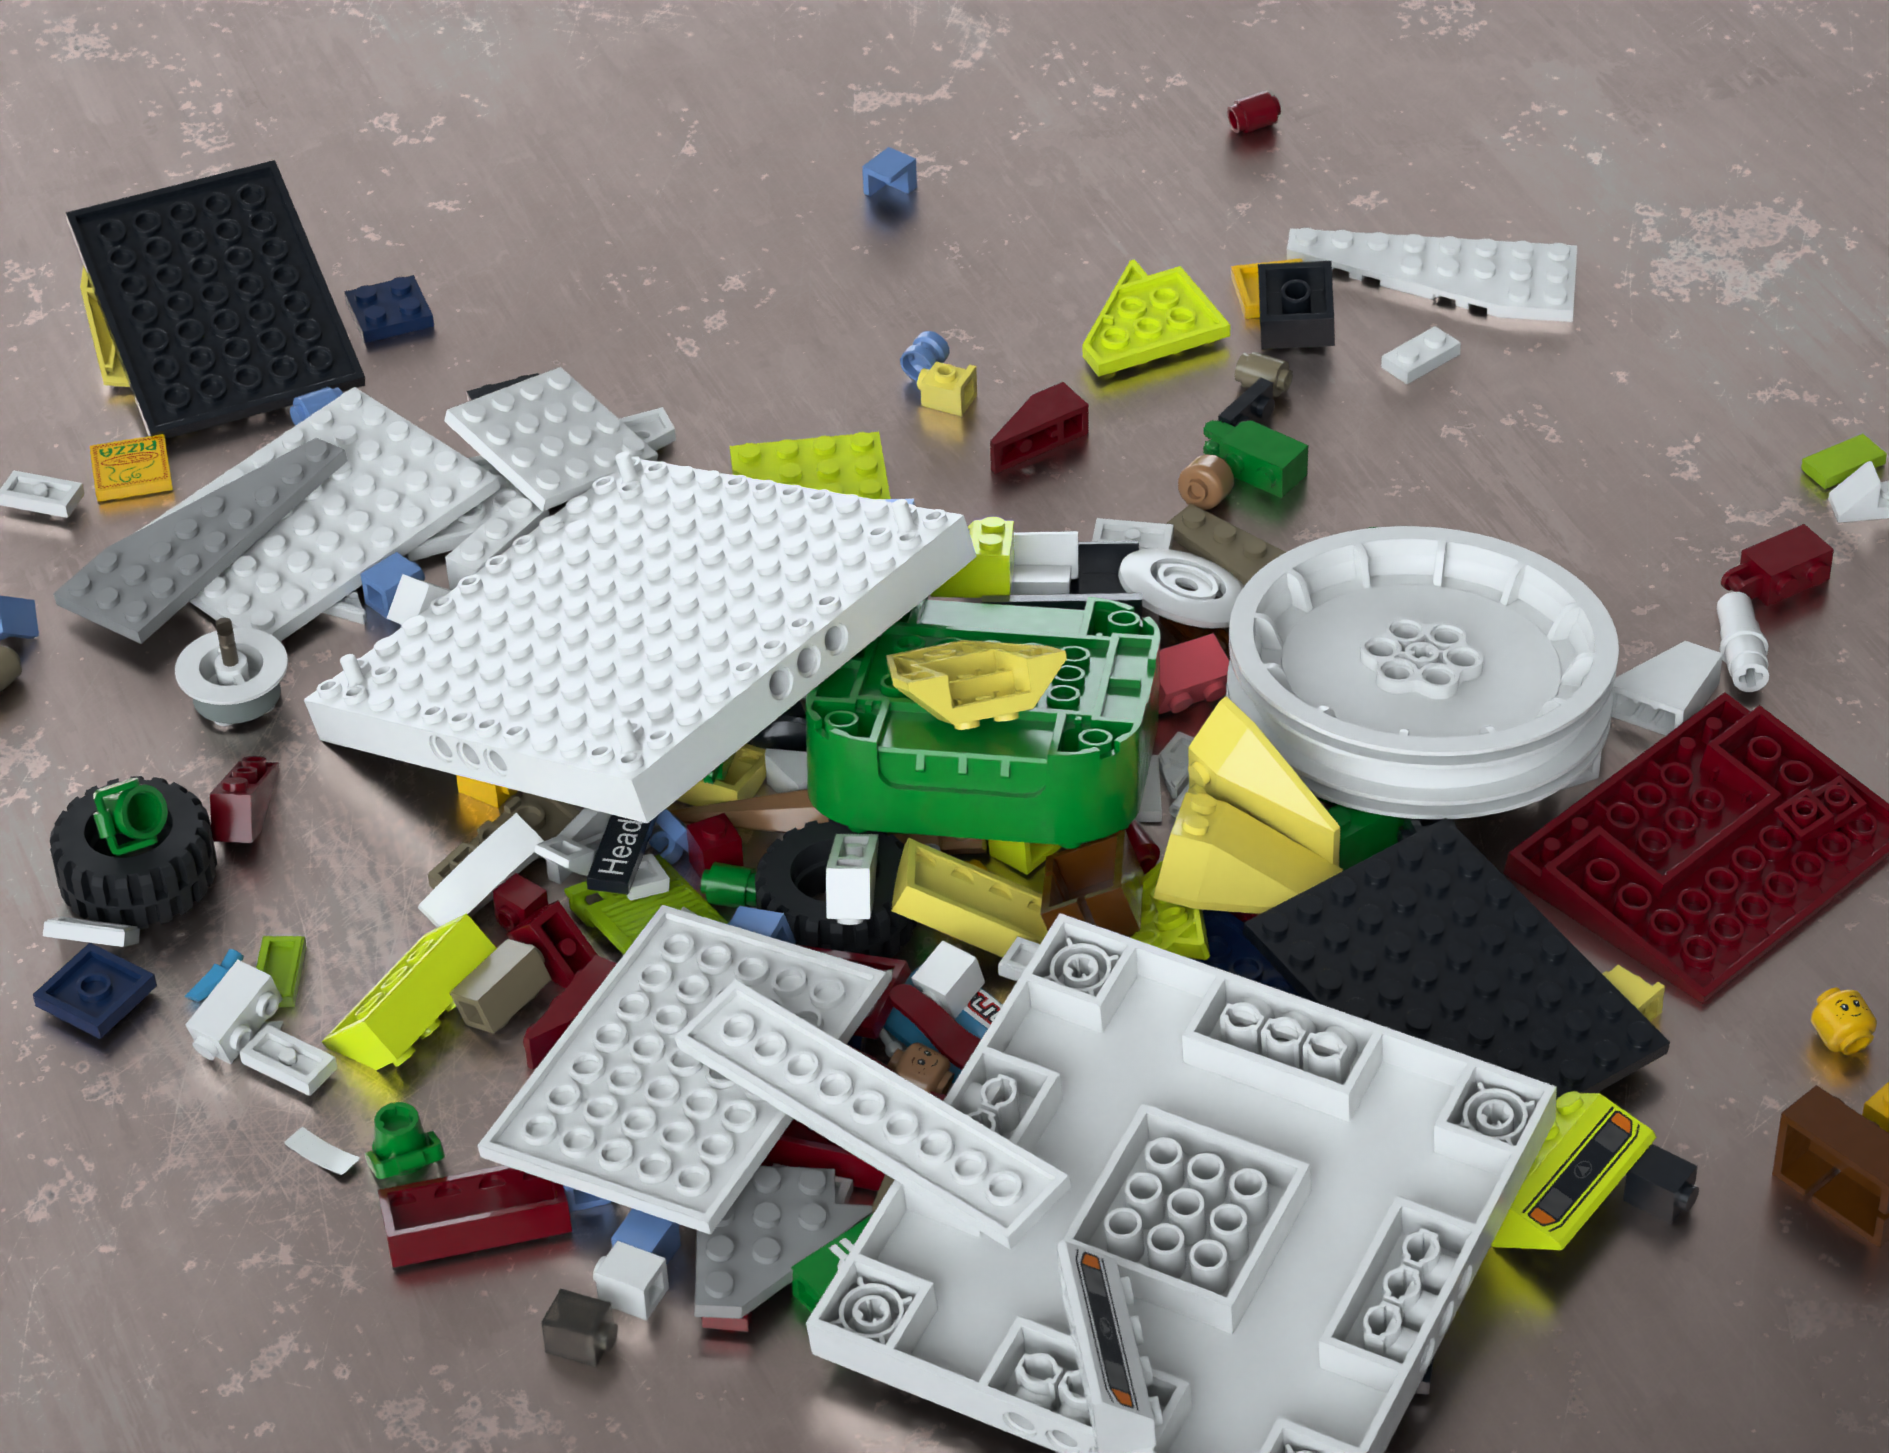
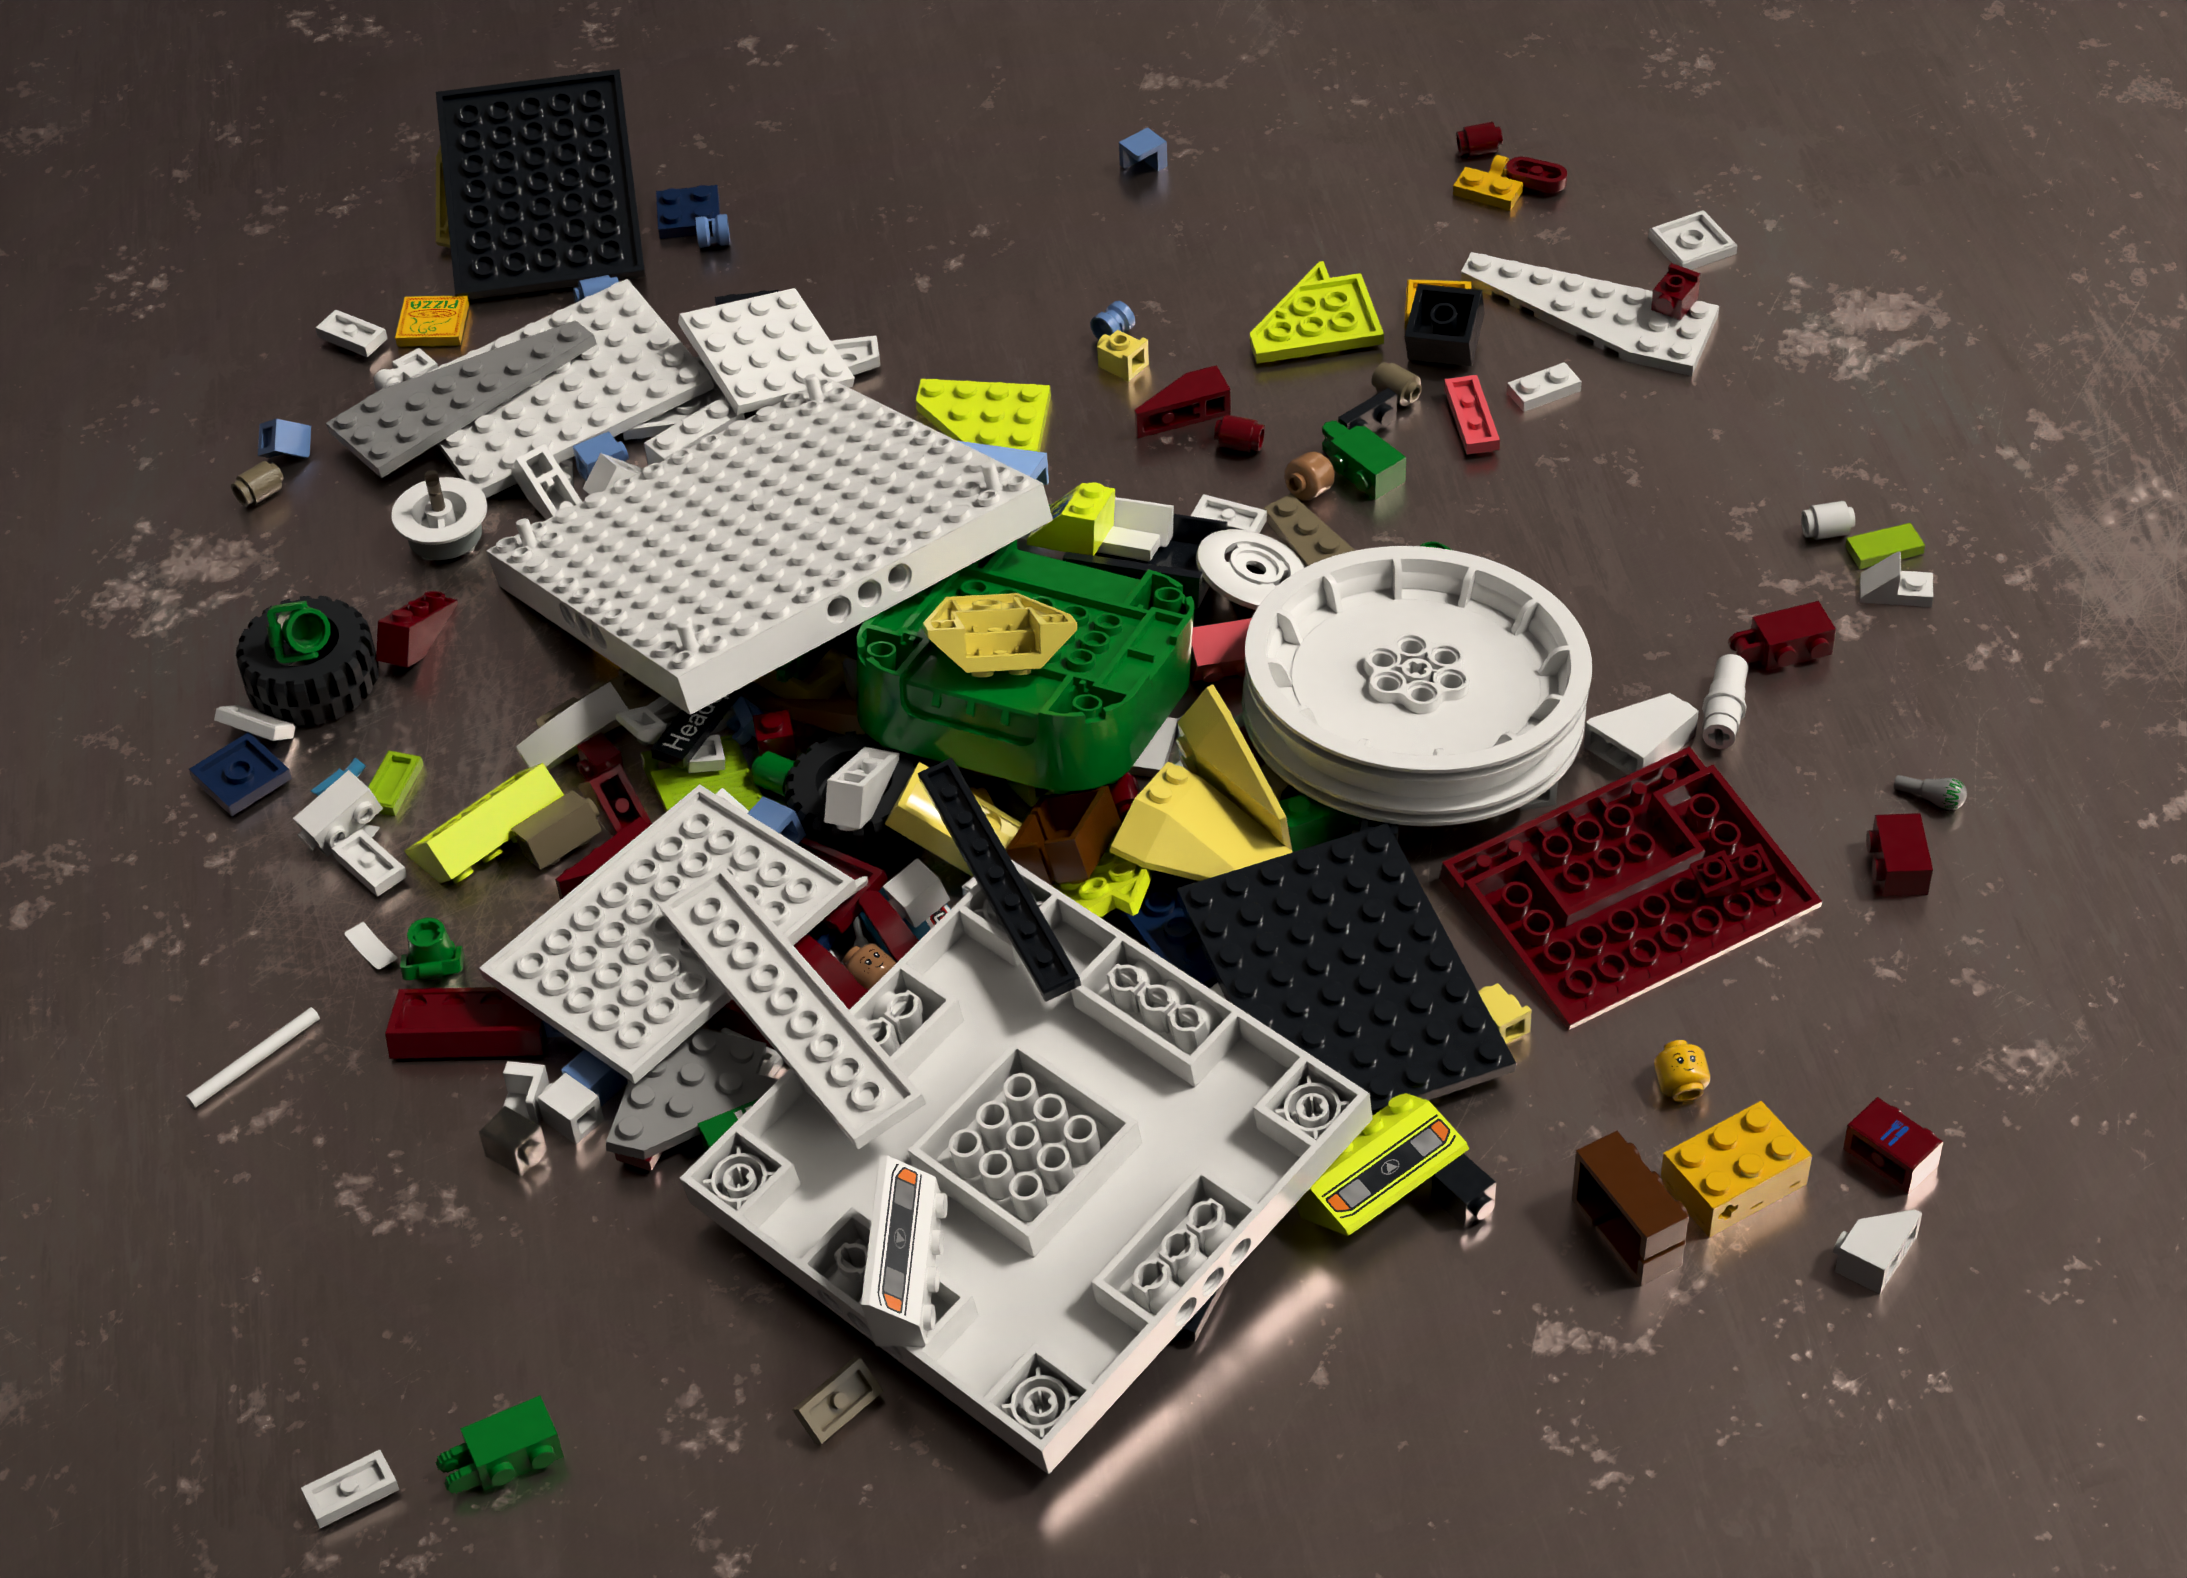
camera: 15 degrees right, 5 degrees up
none -> white bar [185,1007,320,1109]
none -> white plate [374,348,438,391]
none -> white panel [500,1061,549,1126]
none -> white slope [511,444,582,520]
none -> medium blue wheel [695,214,731,248]
none -> black tile [918,758,1081,1002]
none -> dark red brick [1214,415,1265,453]
none -> coral plate [1444,375,1500,454]
none -> yellow plate [1453,155,1523,211]
none -> dark red plate [1506,156,1567,194]
none -> white tile [1648,210,1737,270]
none -> dark red brick [1651,263,1701,320]
none -> white brick [1801,501,1855,540]

